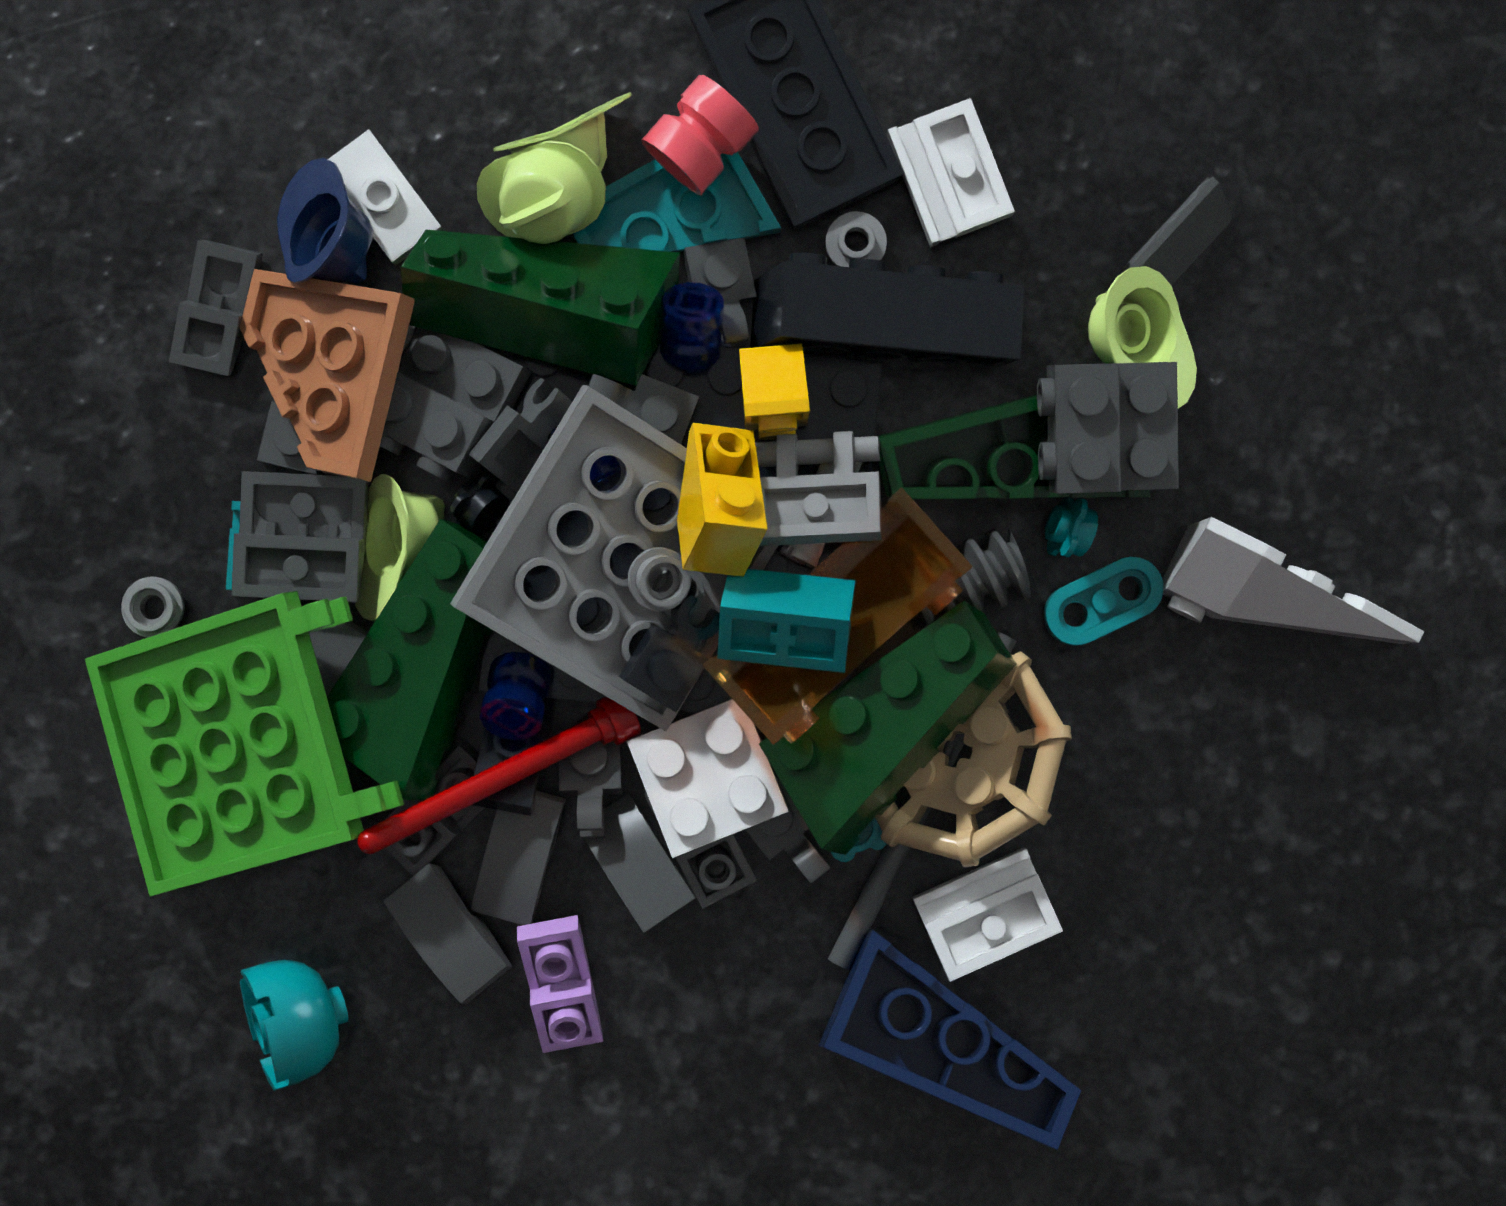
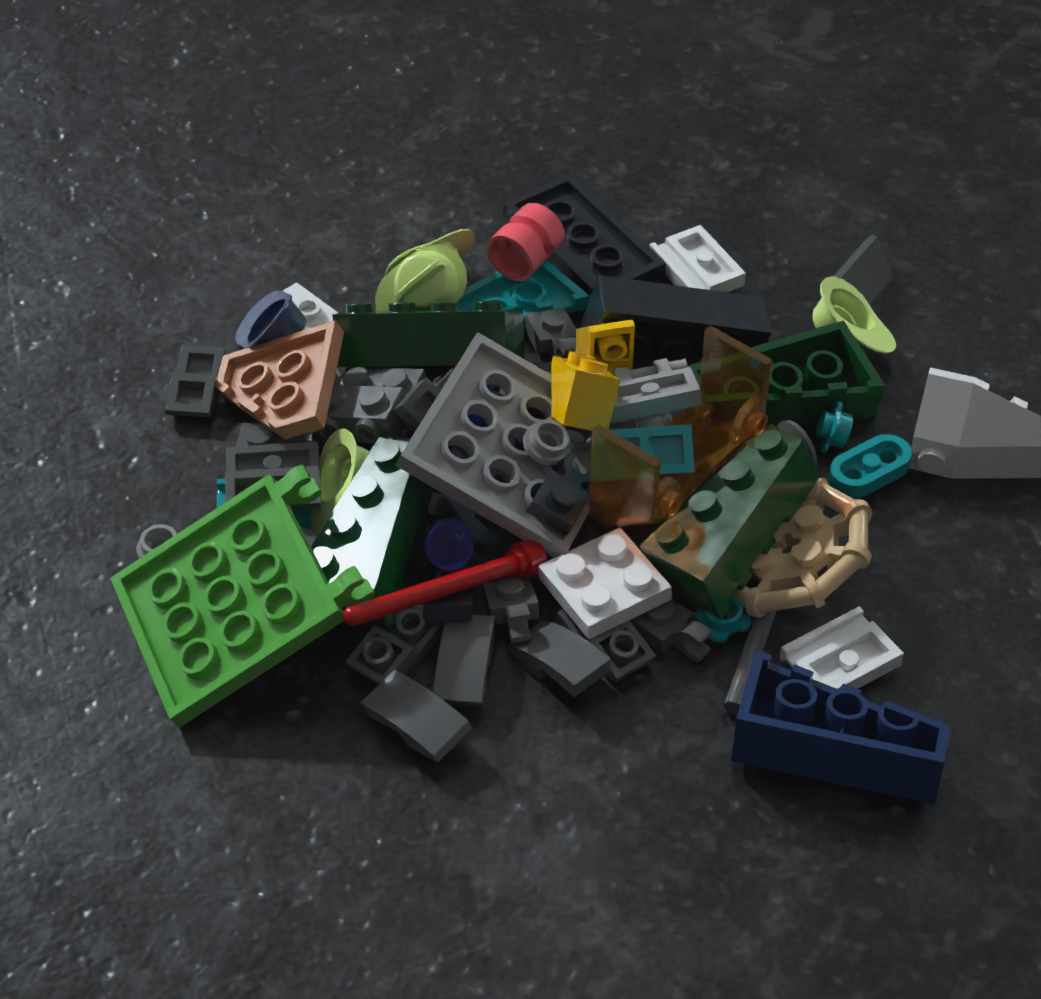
camera: 10 degrees left, 40 degrees down
teal cylinder [240,960,348,1091] -> none
lavender slope [517,915,603,1053] -> none
clear blue wheel [660,282,724,370] -> none
dark grey plate [1037,362,1179,494] -> none

